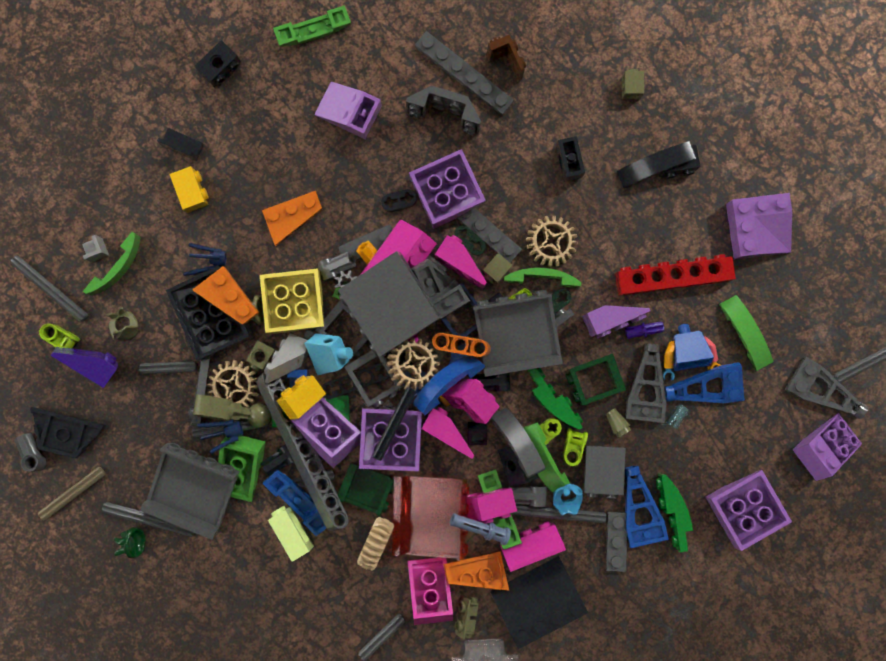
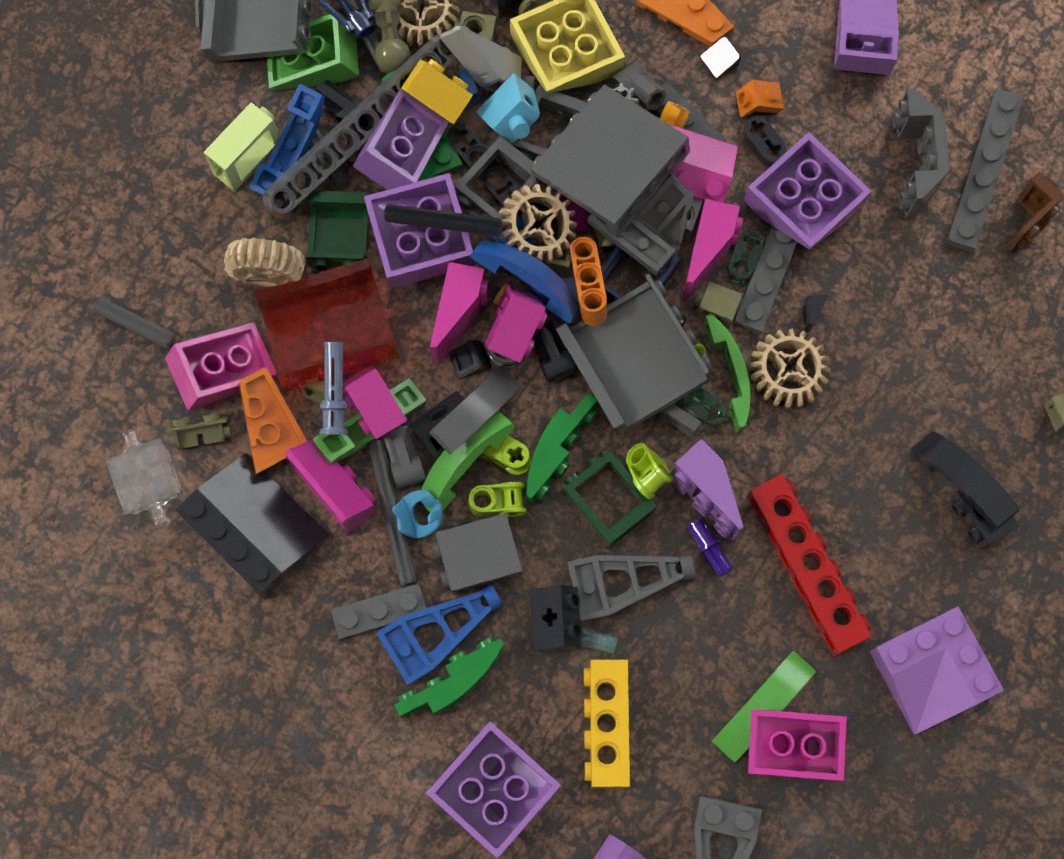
camera: 75 degrees right, 10 degrees down
black brick [555,136,585,182] -> none
olive cone [606,408,631,438] -> none
torso [662,324,720,380] -> none
blue plate [664,362,744,403] -> none
none -> black brick [530,584,583,653]
none -> yellow brick [584,660,630,788]
none -> lime piece [626,443,674,500]
none -> slope [700,36,741,80]
none -> orange bracket [736,80,784,117]
none -> dark pink slope [748,709,847,781]
none -> black slope [802,295,828,333]

